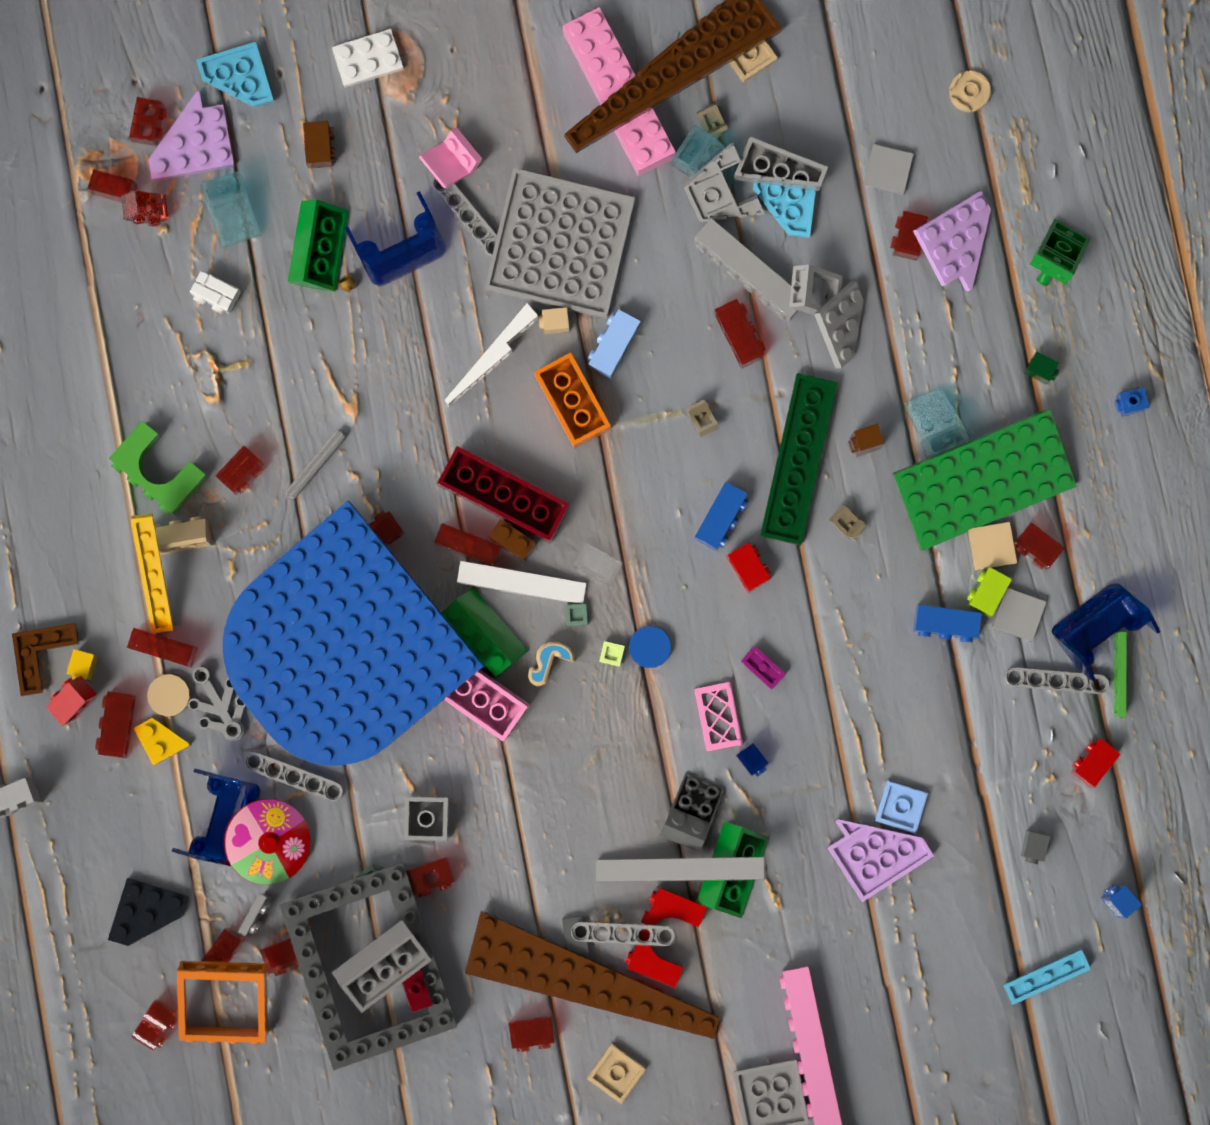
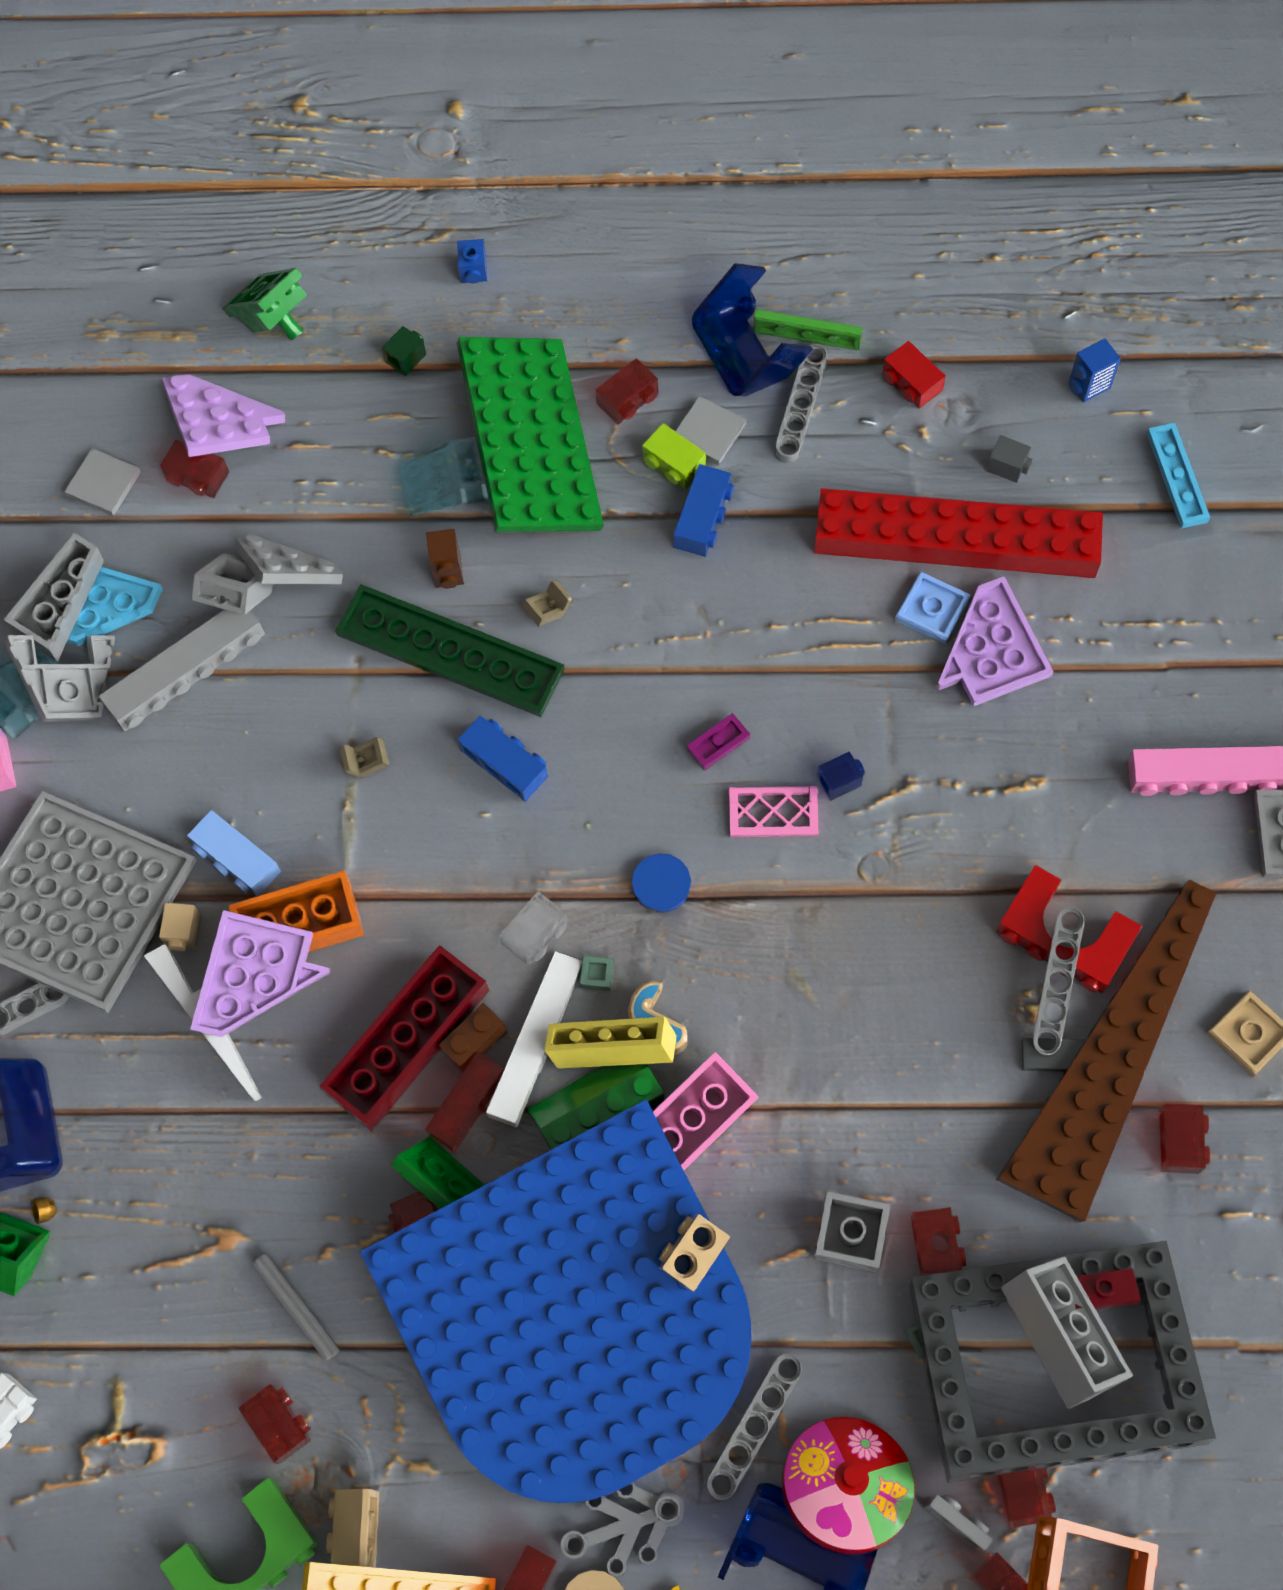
camera: 75 degrees left, 15 degrees down
light grey tile [596,857,765,882] -> none
yellowish green plate [599,641,625,667] -> none
dark grey slope [660,773,725,852] -> none
green slope [696,821,769,918] -> none
clear red brick [714,299,766,369] -> none
red brick [726,543,772,593] -> none
tan tile [949,70,991,112] -> none
tan tile [968,522,1017,571] -> none
none -> lavender wing [190,910,331,1037]
none -> green plate [391,1136,485,1209]
none -> light yellow brick [544,1017,676,1069]
none -> tan brick [658,1214,731,1292]
none -> red brick [814,488,1103,578]

